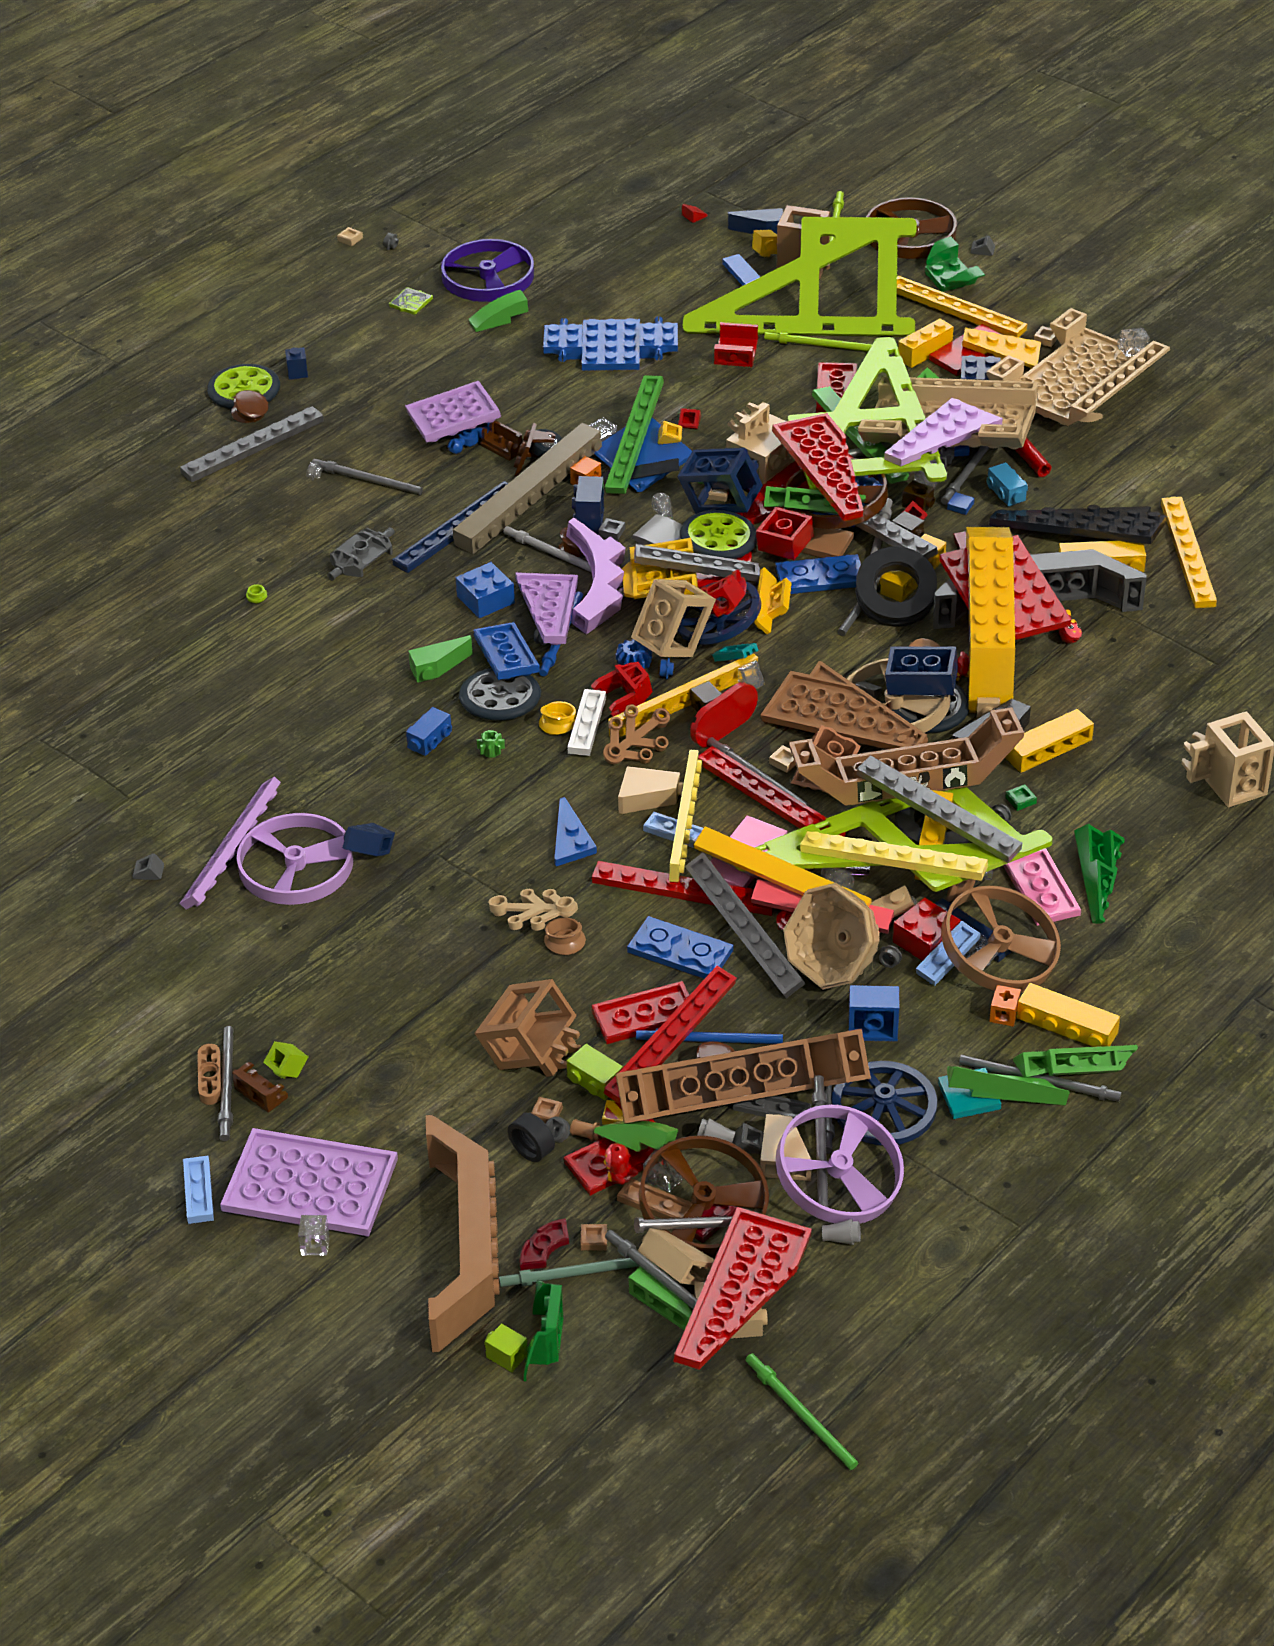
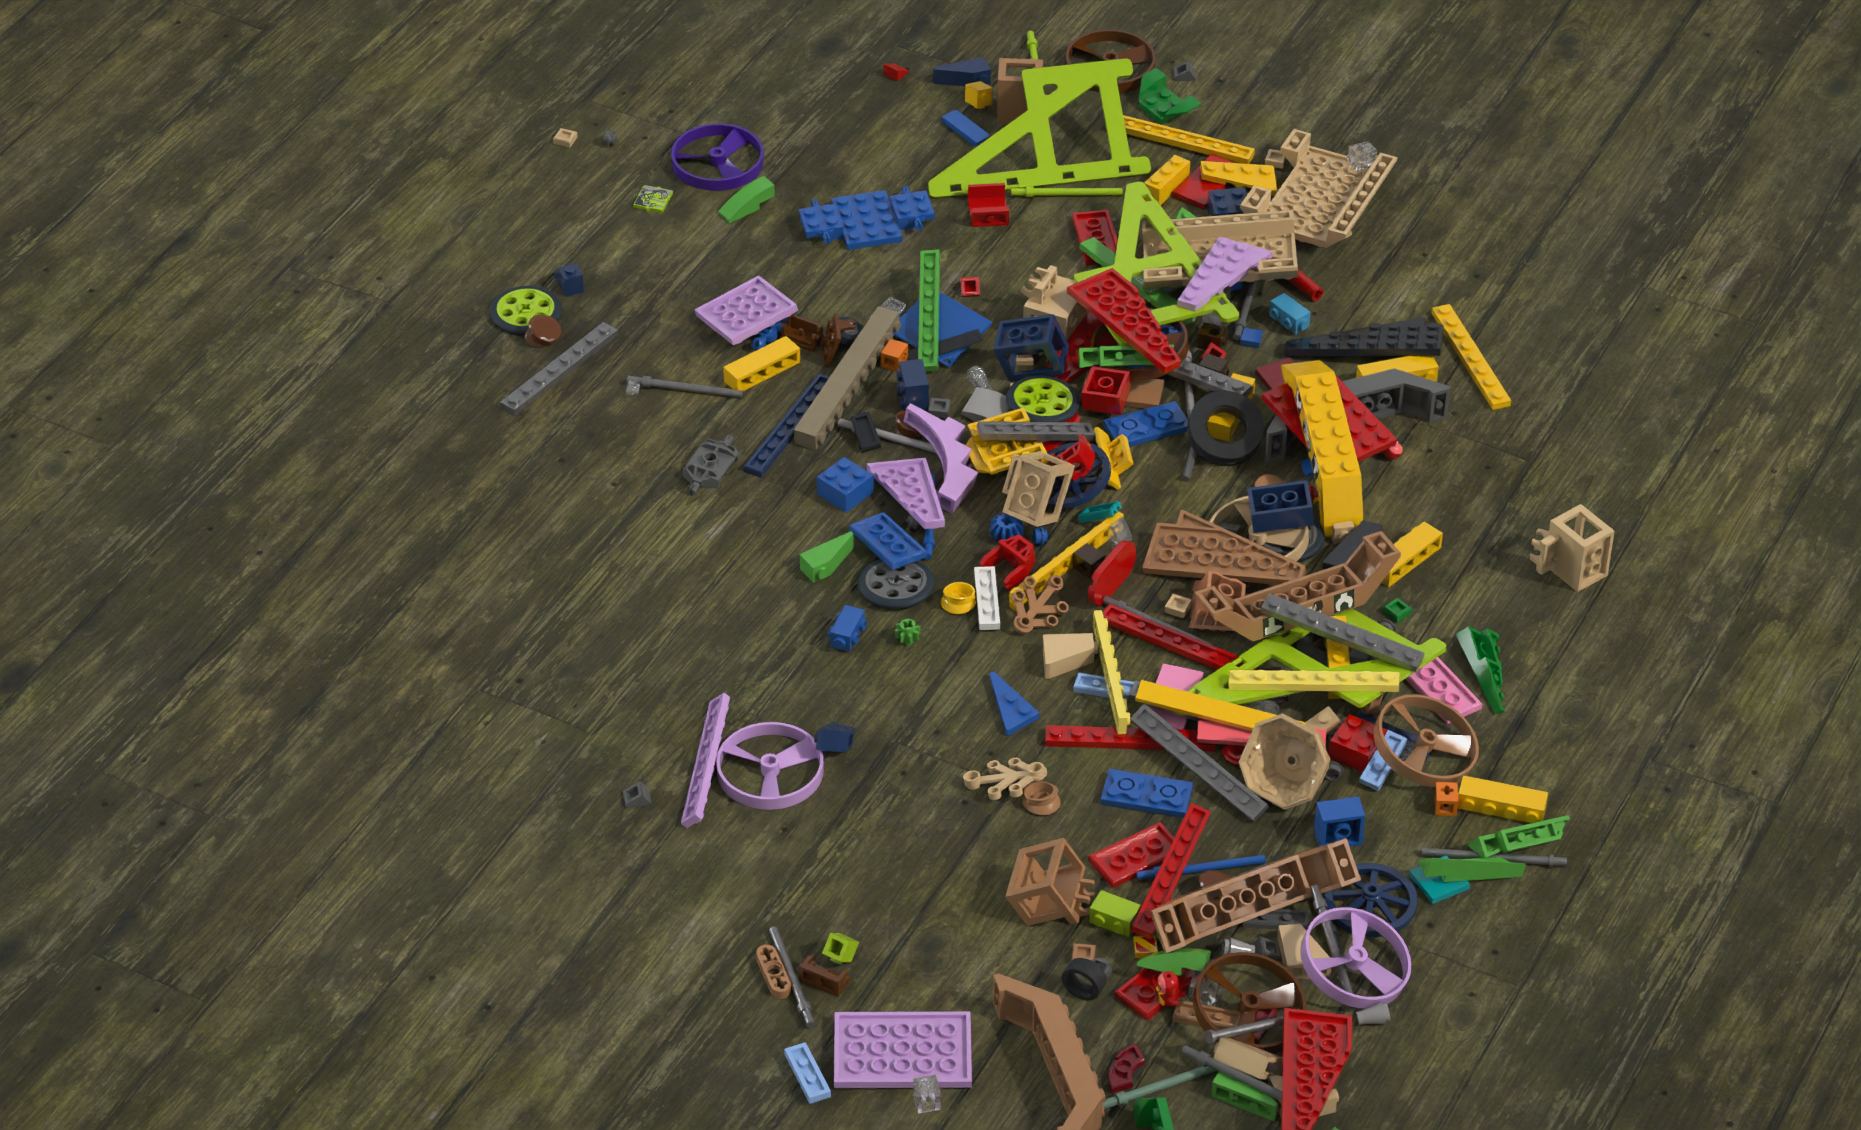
camera: 15 degrees left, 0 degrees up
lime plate [246,584,267,603] -> none
medium nougat pin [570,1119,603,1142] -> none
medium nougat tile [581,1224,607,1250] -> none
yellow slope [658,421,682,444] -> none
none -> yellow brick [723,336,800,391]
none -> black tile [850,411,881,453]

